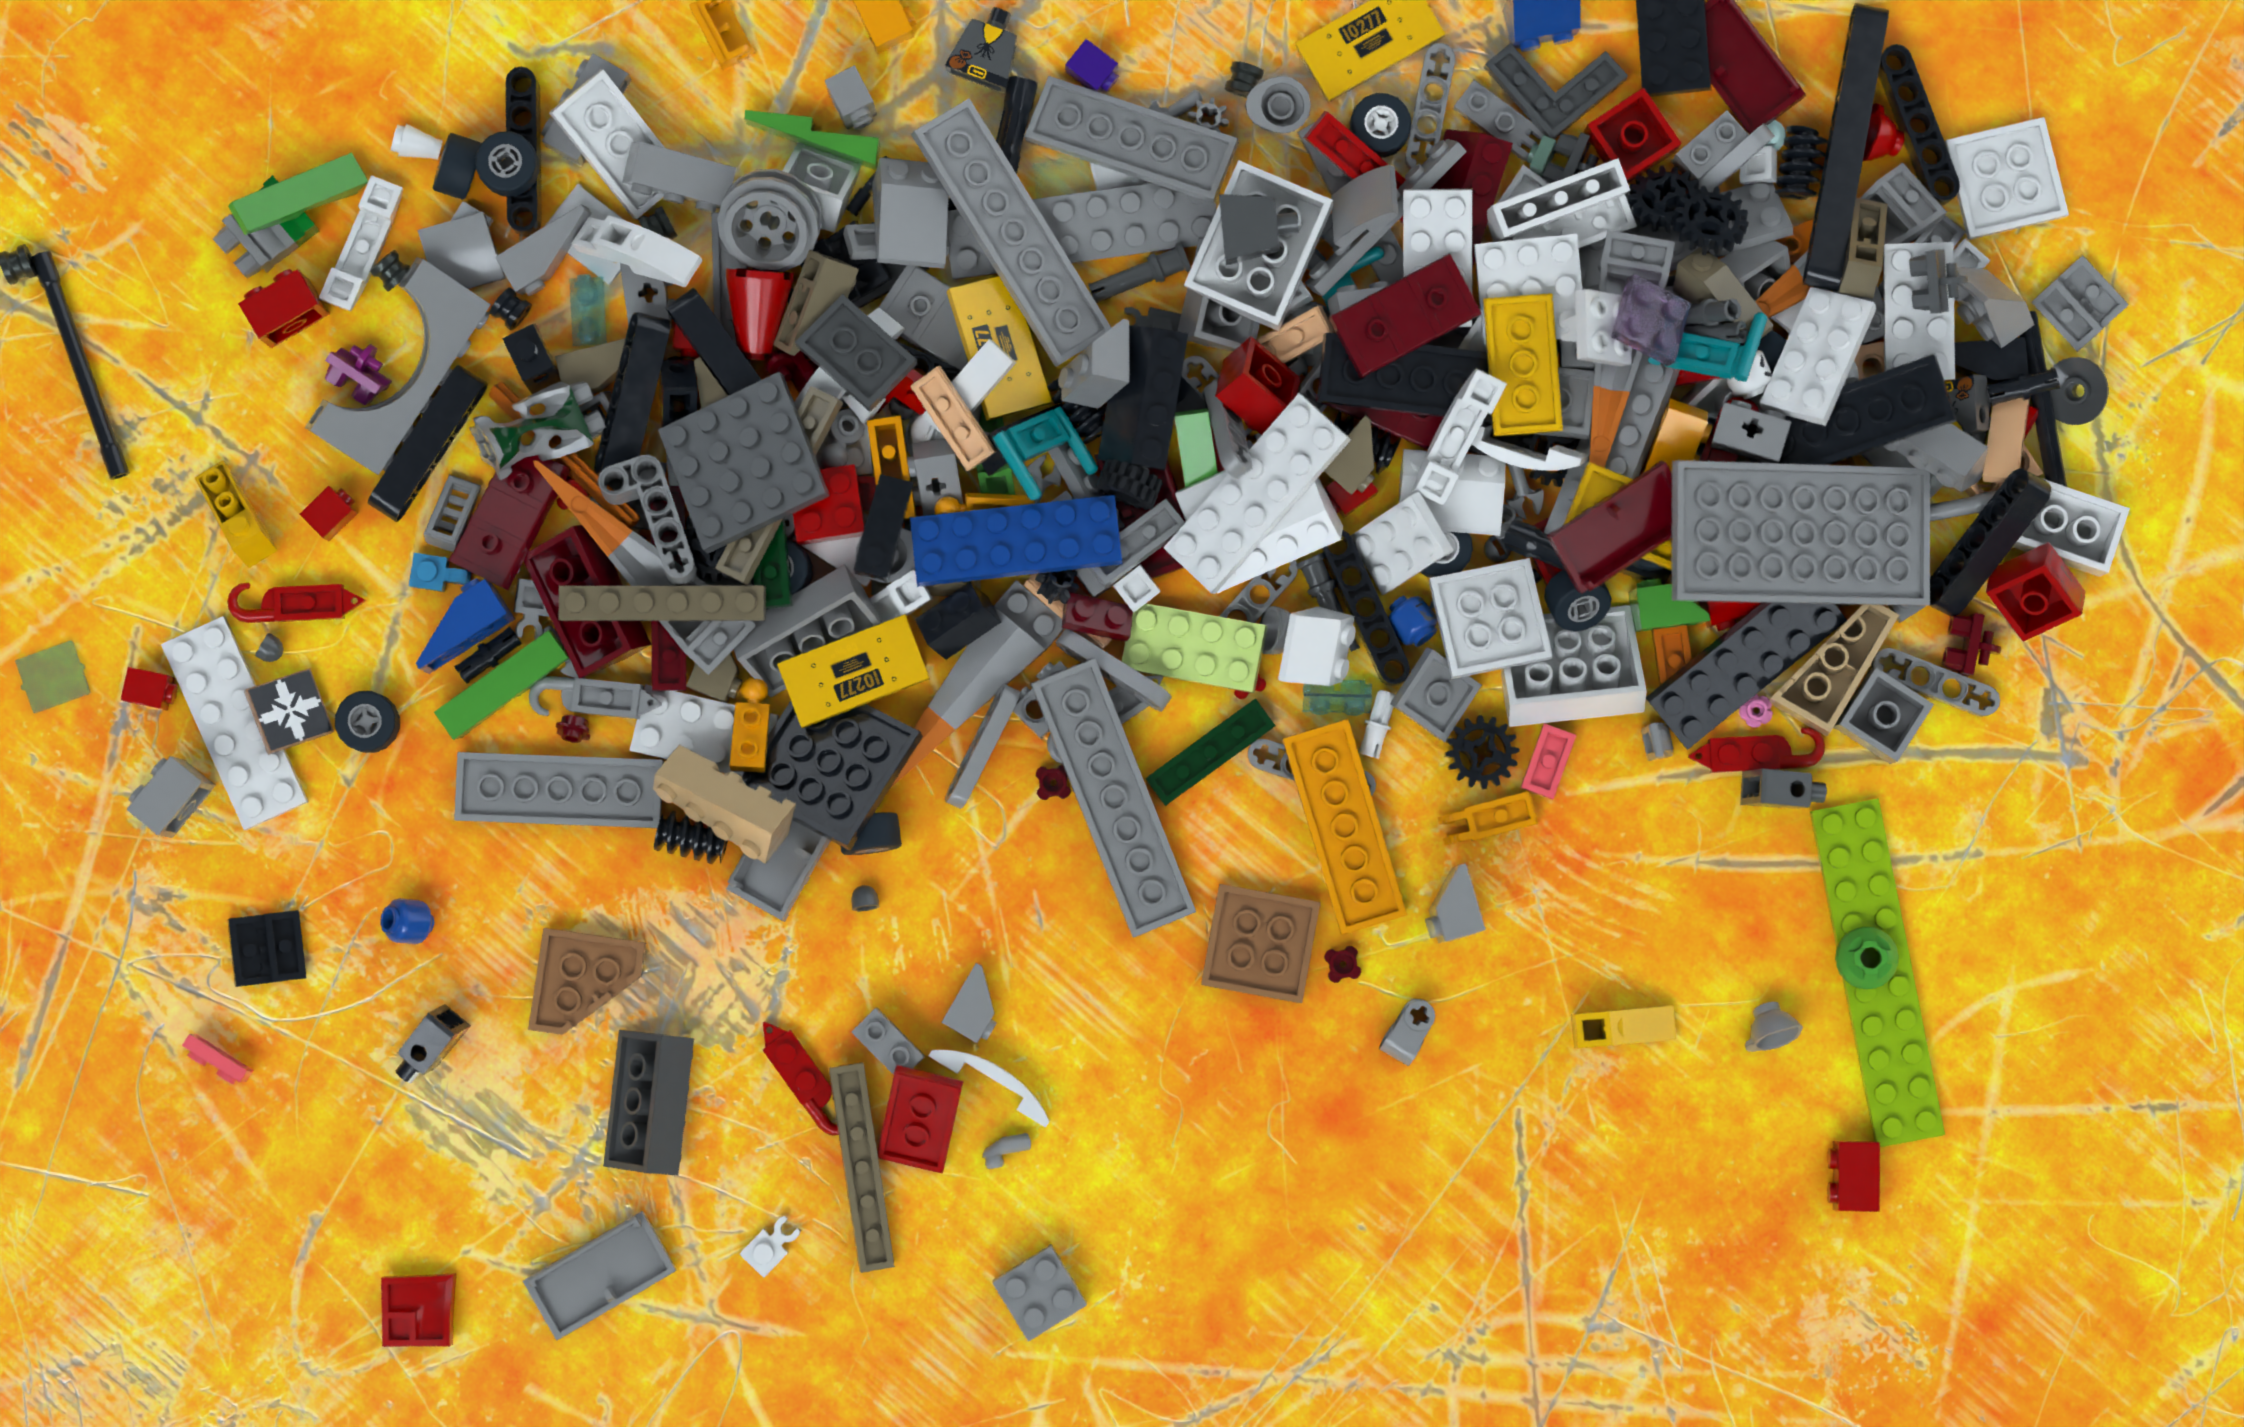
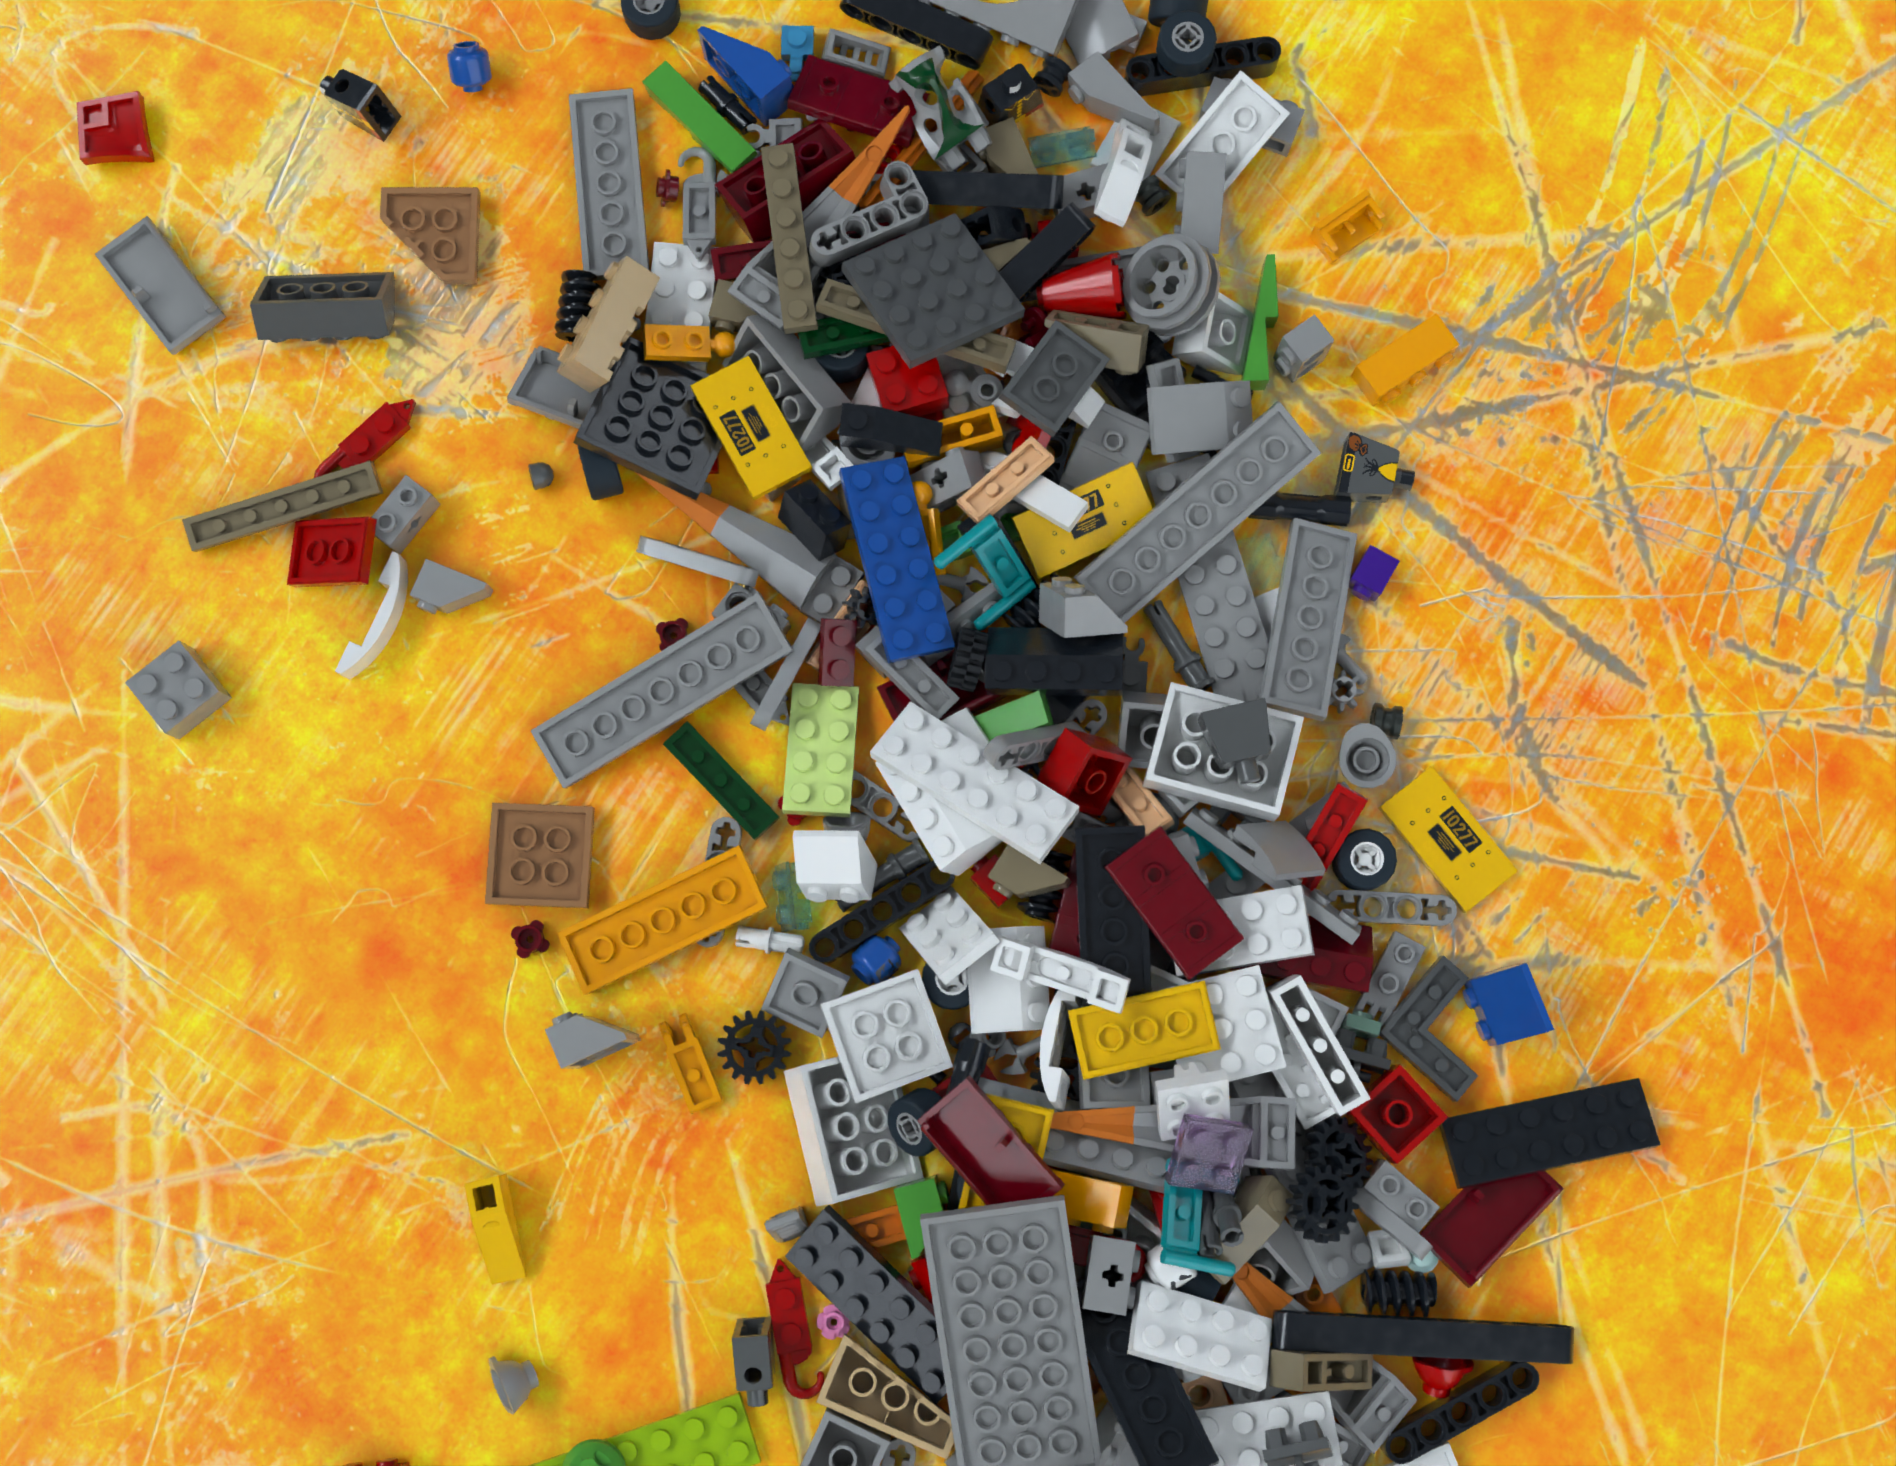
camera: 85 degrees right, 5 degrees down
white plate [740,1216,801,1278] -> none
light grey arm [983,1133,1031,1169] -> none
white plate [1113,564,1161,613] -> none
light grey piece [1379,999,1435,1066] -> none
coral plate [1520,723,1576,800] -> none

